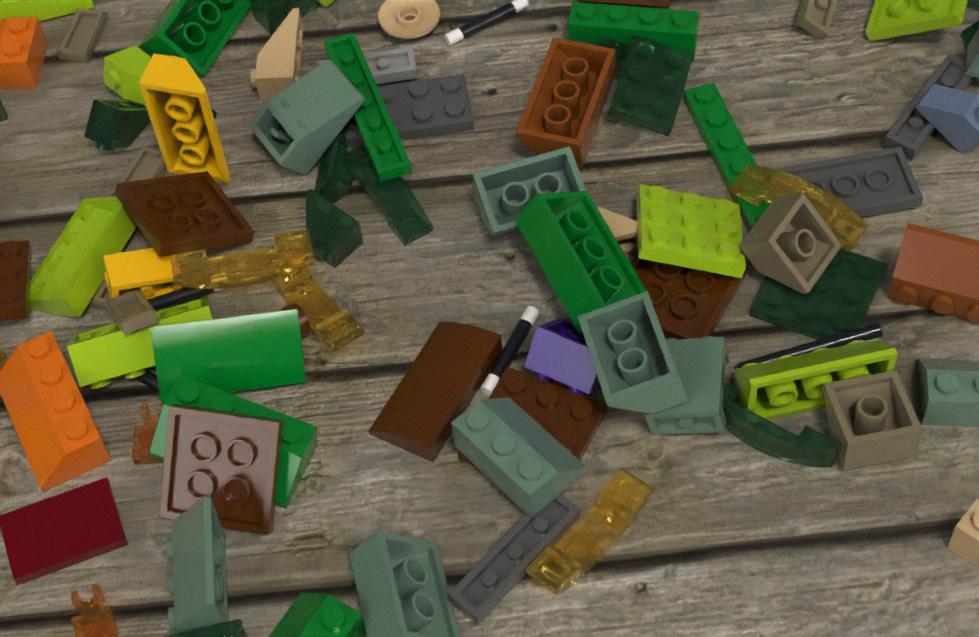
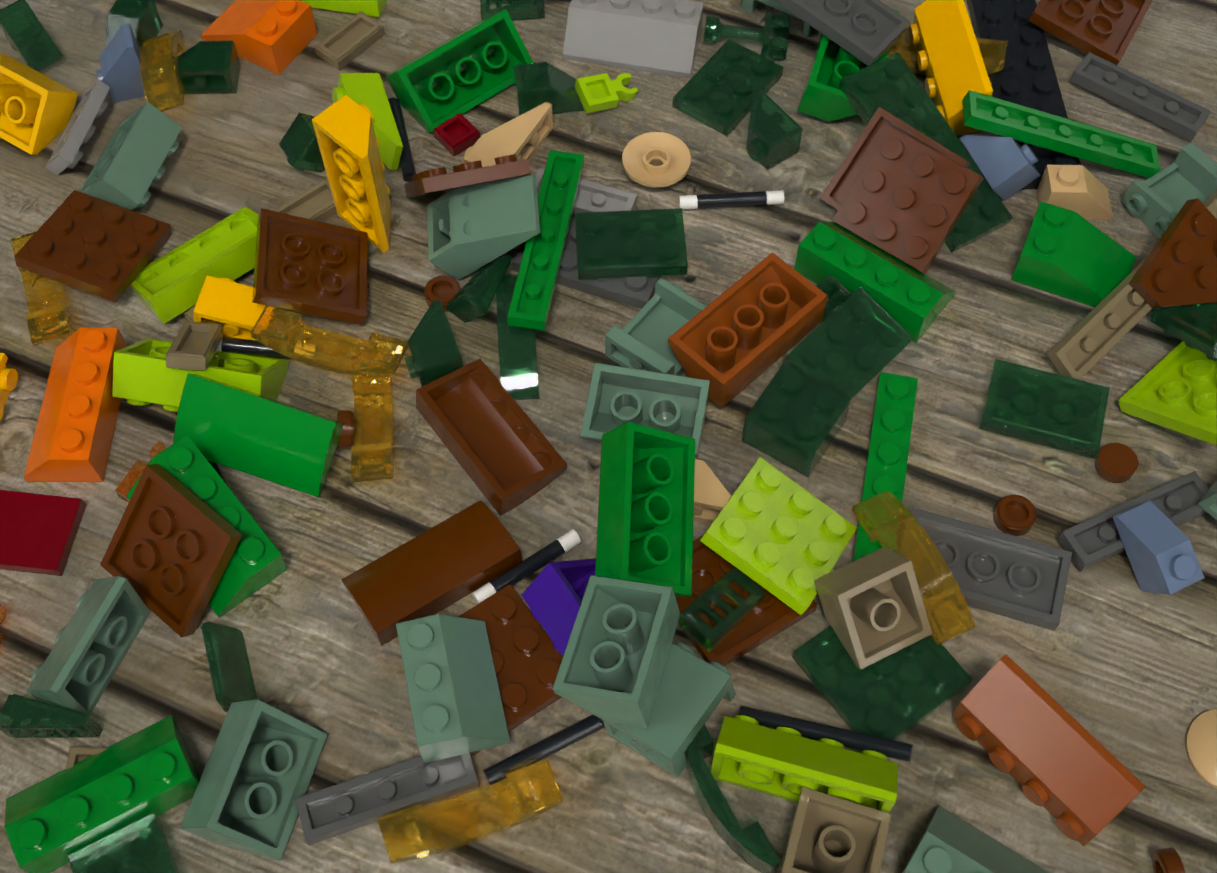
camera: 25 degrees right, 5 degrees up
none -> clear green slope [201,621,257,713]
none -> reddish brown plate [404,154,531,198]
none -> reddish brown slope [416,359,567,516]
none -> reddish brown tile [424,275,462,312]
none -> dark red tile [433,113,481,157]
none -> black bar [483,714,605,786]
none -> clear green plate [575,208,688,279]
none -> sand green panel [605,278,709,376]
none -> clear green slope [679,567,766,653]
none -> clear green brick [742,363,852,478]
none -> clear green plate [979,359,1110,459]
none -> reddish brown tile [993,495,1037,536]
none -> reddish brown tile [1095,443,1138,483]

